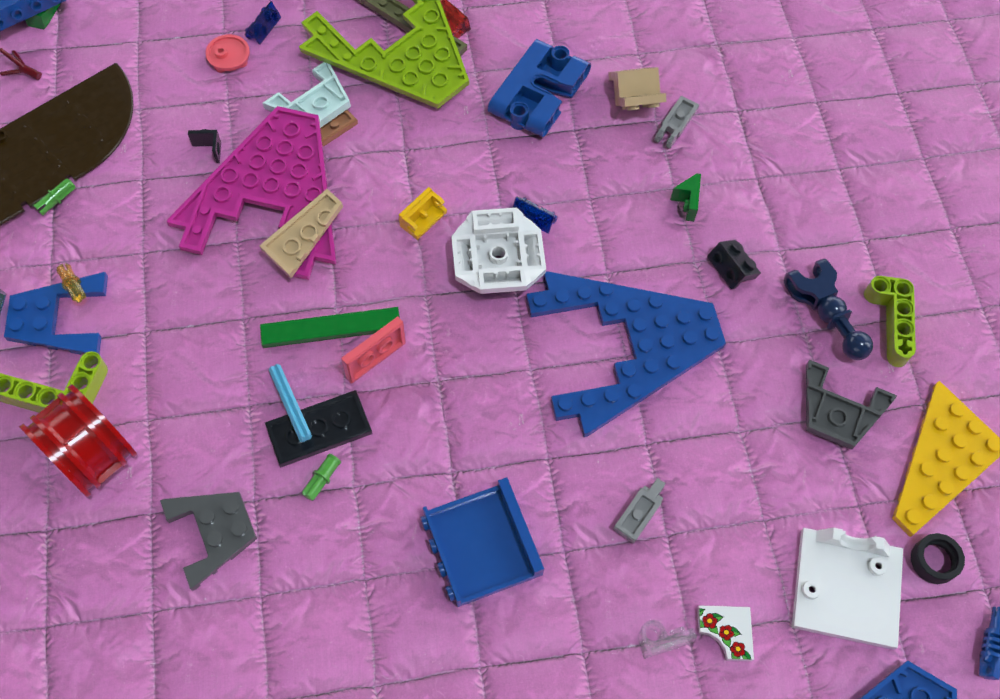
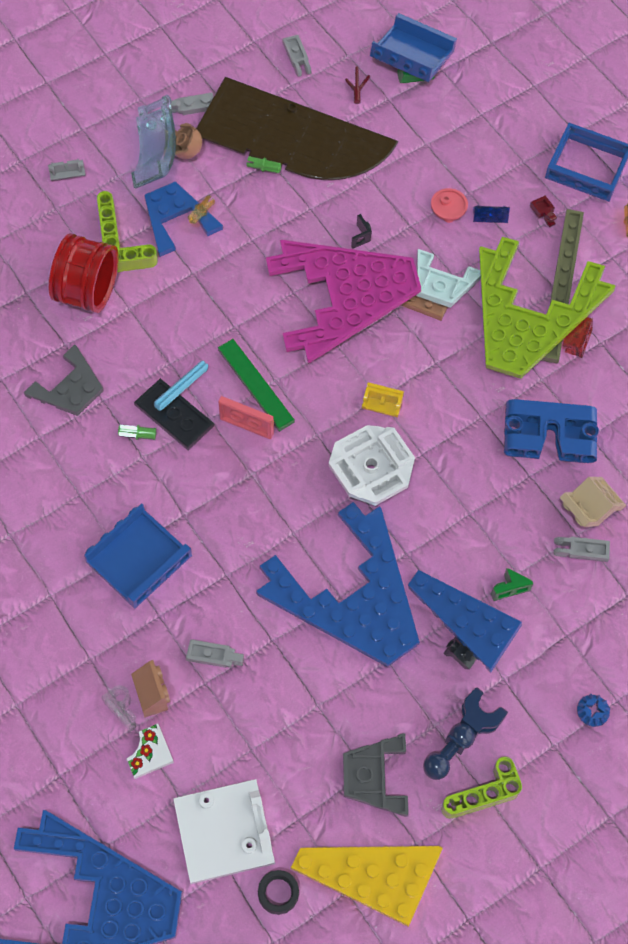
camera: 65 degrees right, 0 degrees up
tan wing [259,189,343,278] -> none
clear blue hinge [513,196,558,234] -> none
none -> nougat slope [131,660,170,718]
none -> blue wing [408,570,522,673]
none -> blue gear [577,694,610,727]

